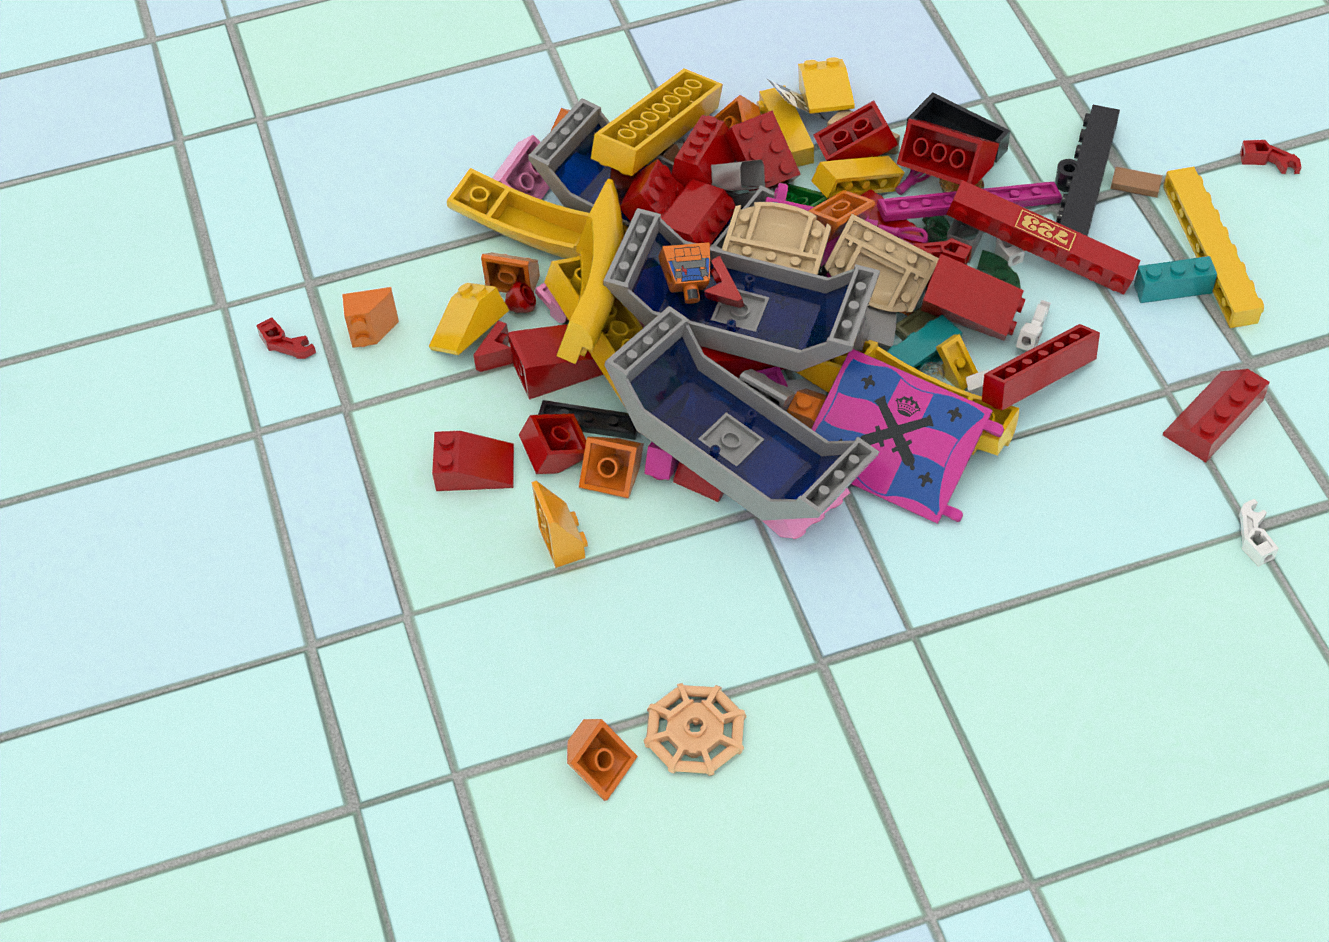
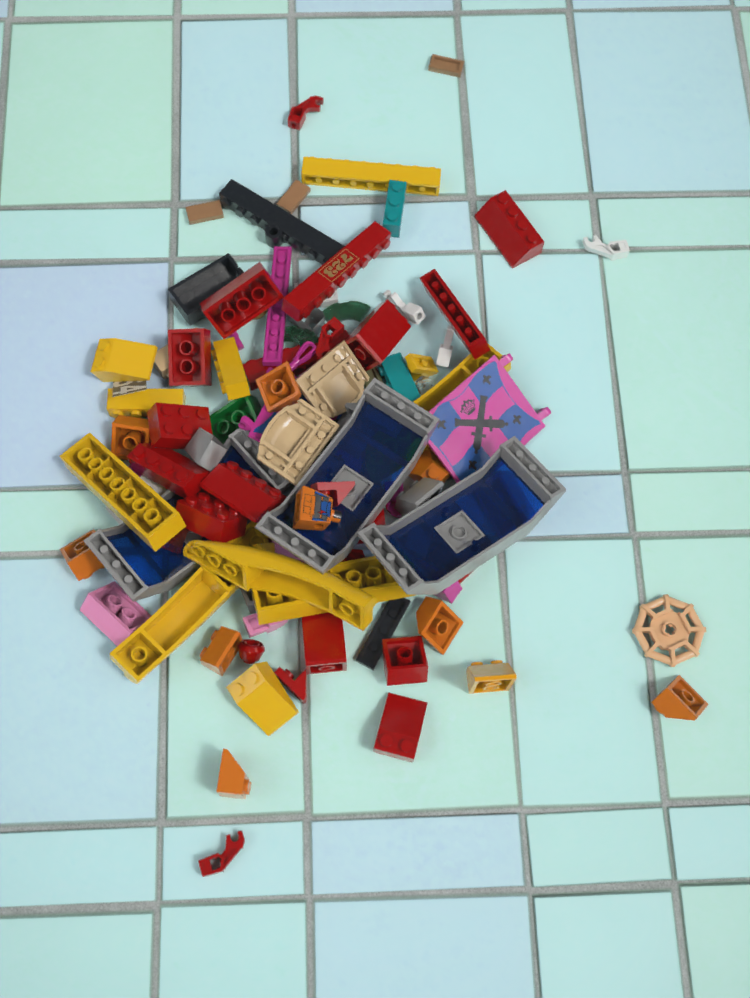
camera: 80 degrees left, 15 degrees up
none -> medium nougat tile [186,200,224,225]

